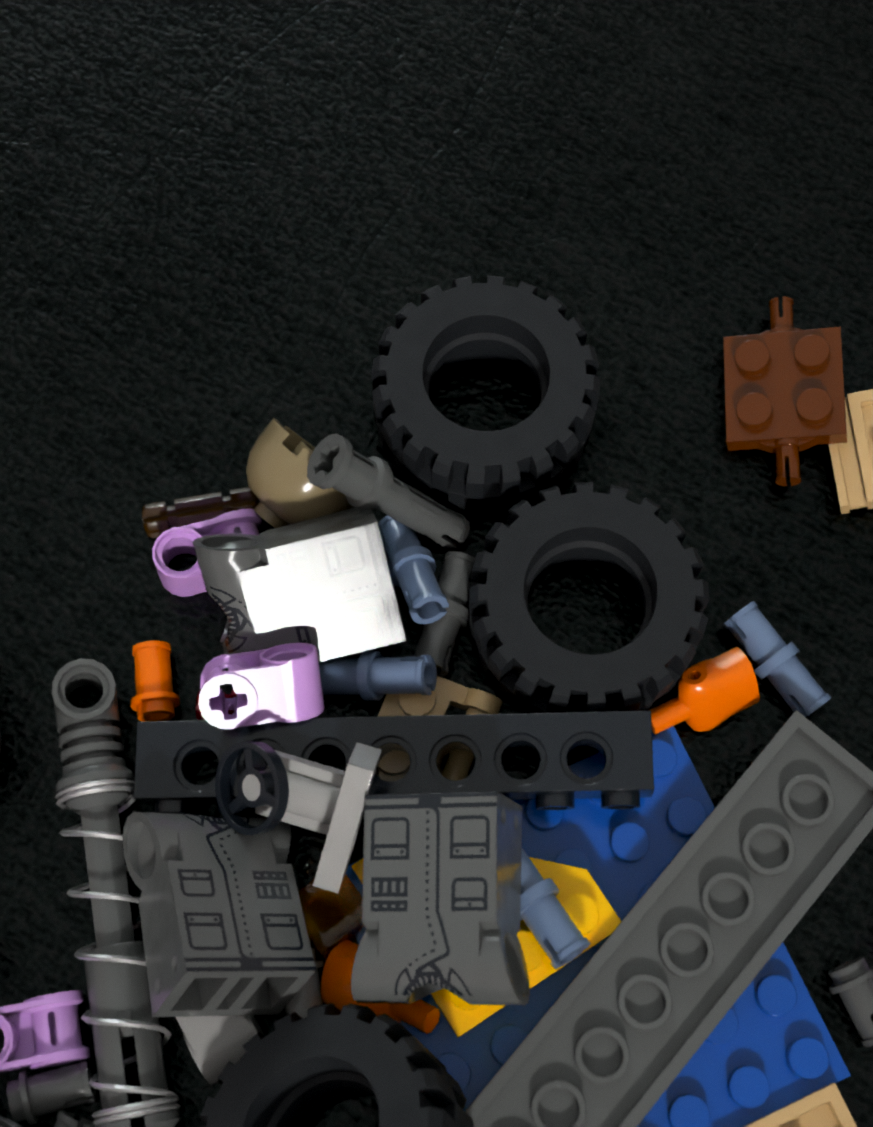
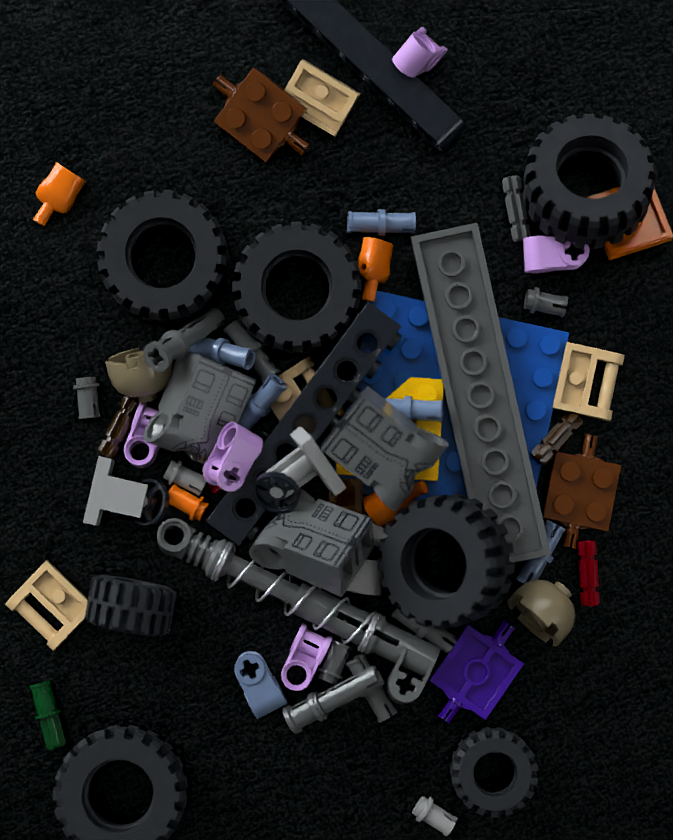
camera: 55 degrees left, 15 degrees up
none -> orange piece [33,163,86,226]
none -> dark grey pin [73,377,100,419]
none -> light grey piece [83,456,169,526]
none -> light grey pin [163,460,207,496]

